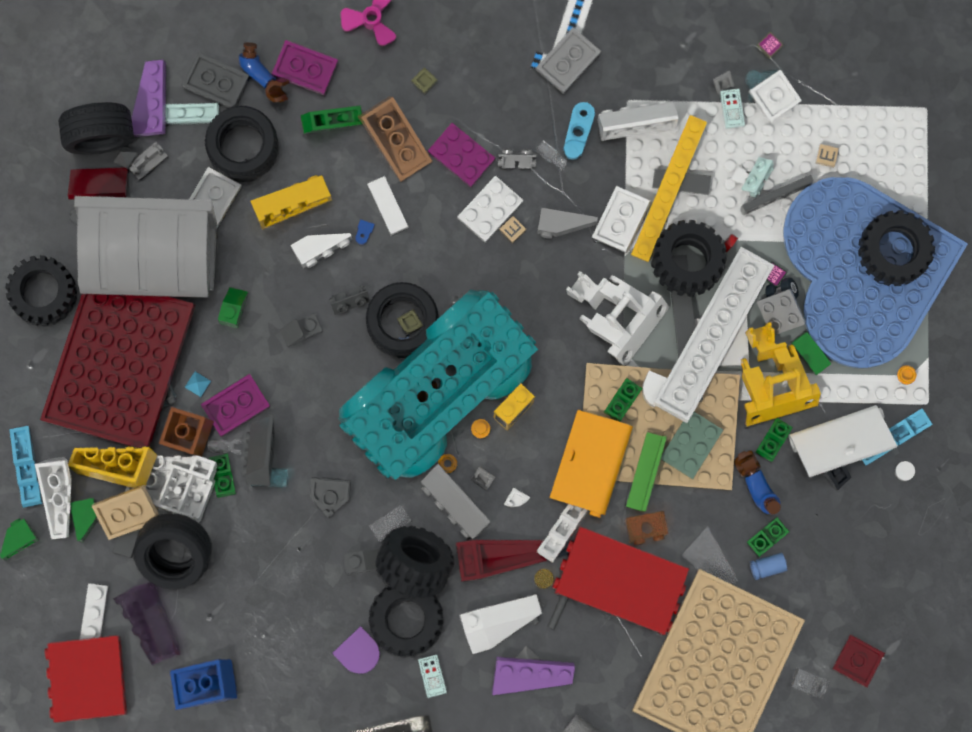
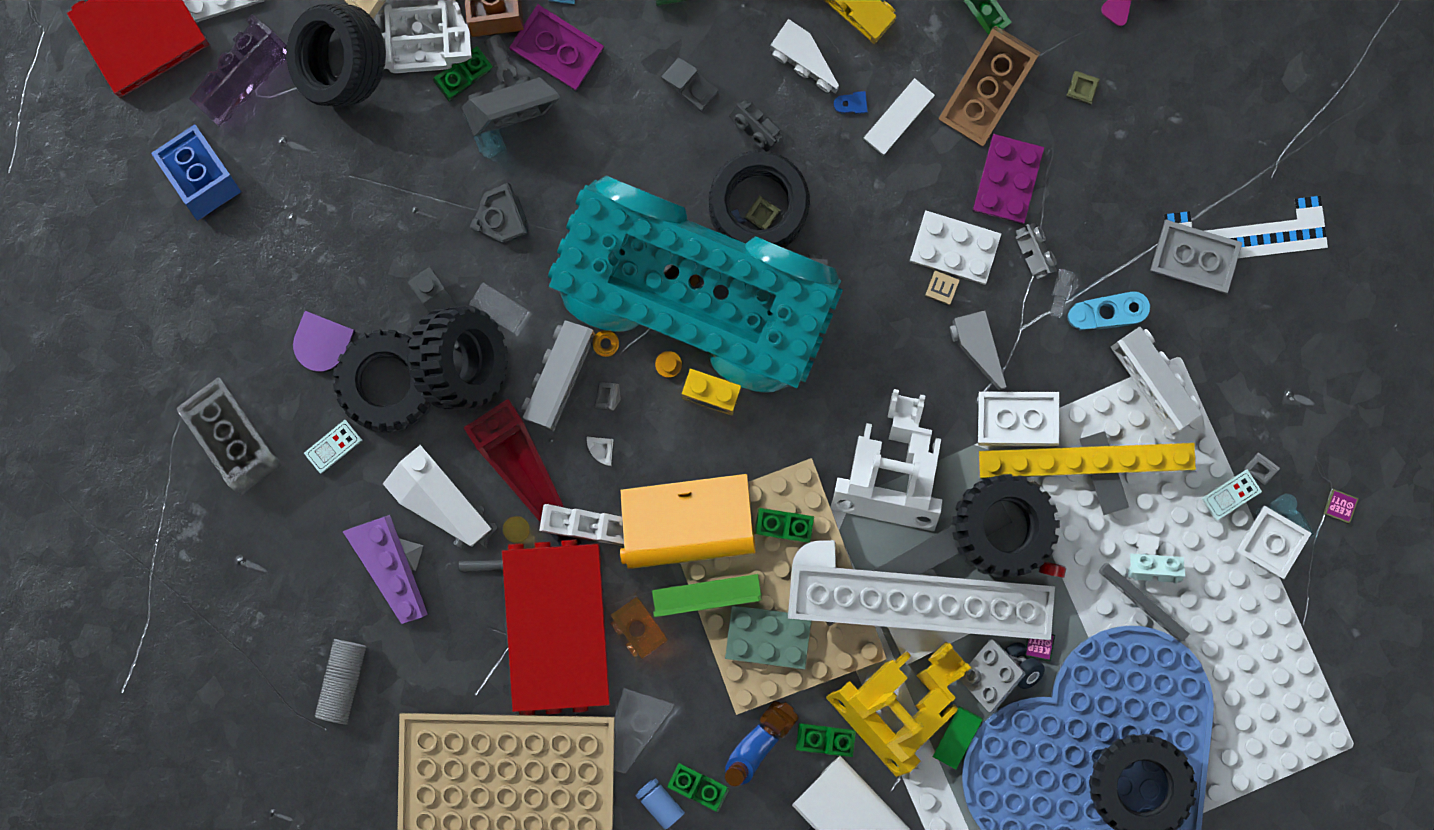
camera: 70 degrees right, 5 degrees up
tan tile [815,144,839,168] -> none

